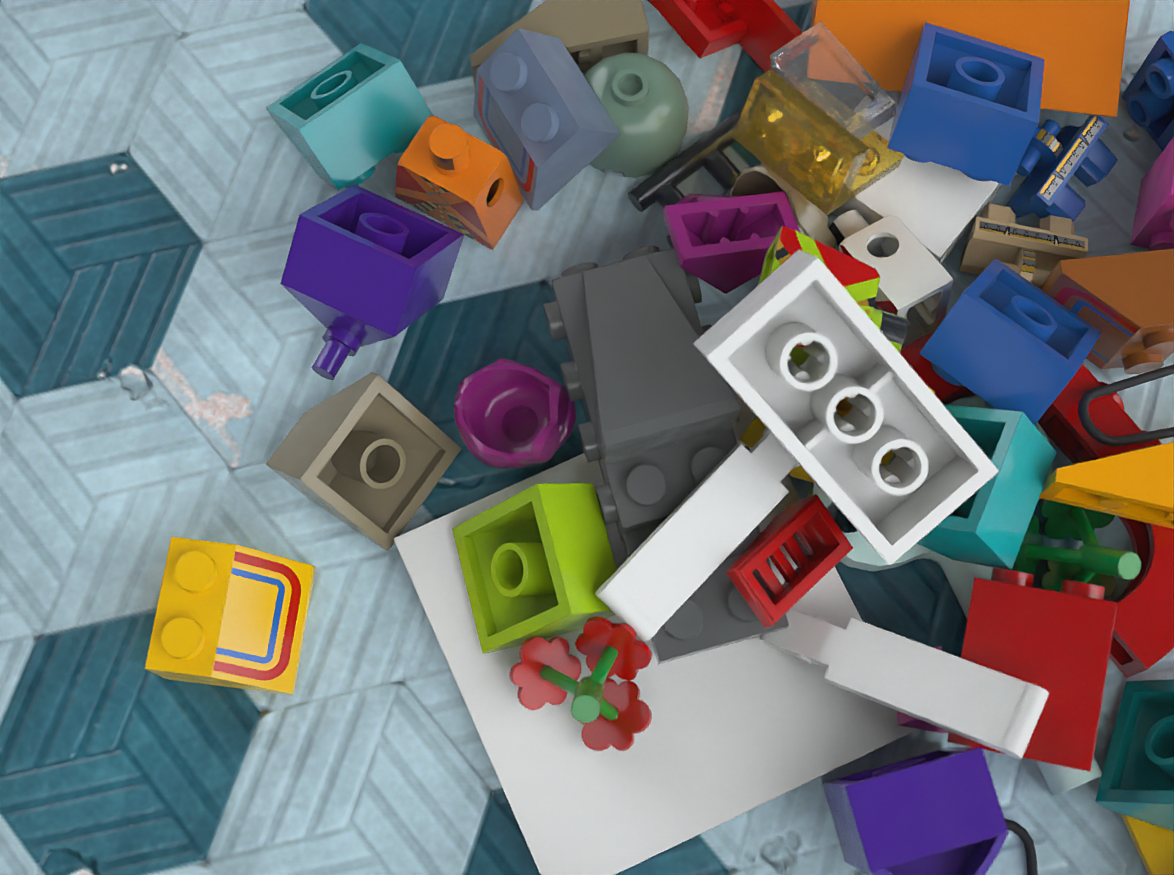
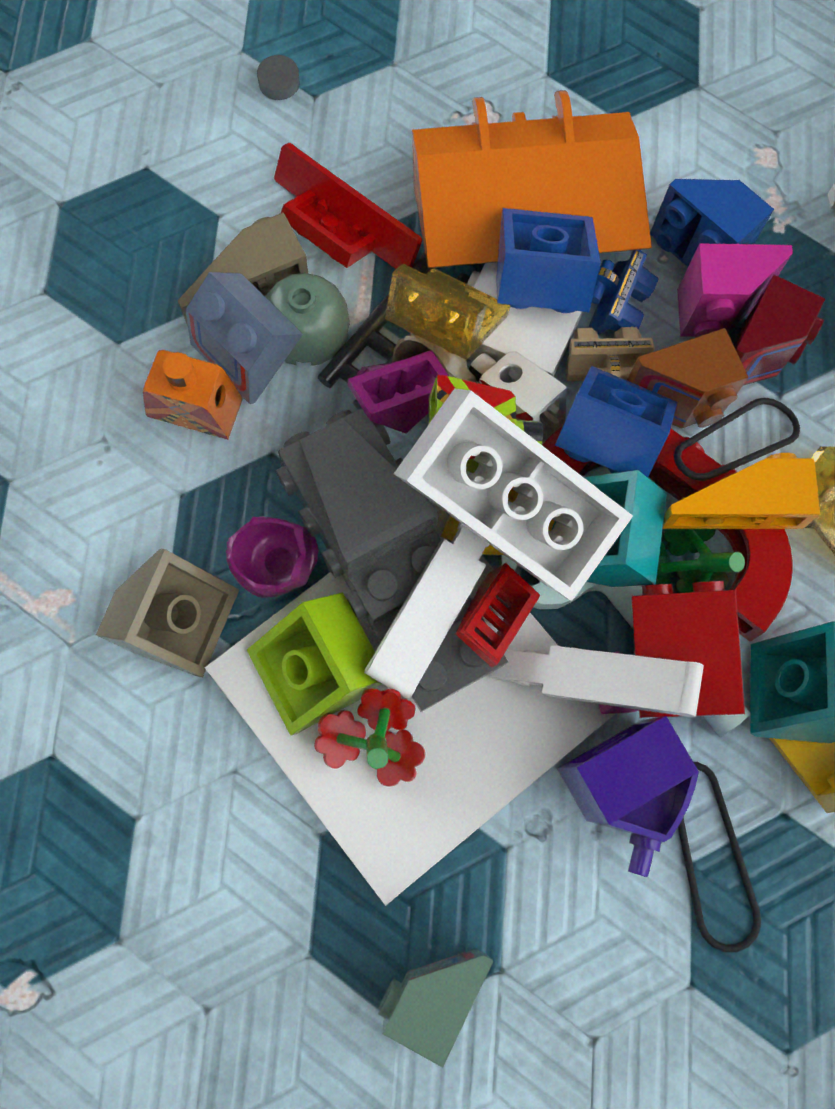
camera: 20 degrees left, 0 degrees up
yellow slope [145,537,316,695] -> none
teal slope [266,43,433,191] -> none
dark purple piece [280,185,465,380] -> none
clear tile [769,21,896,150] -> none

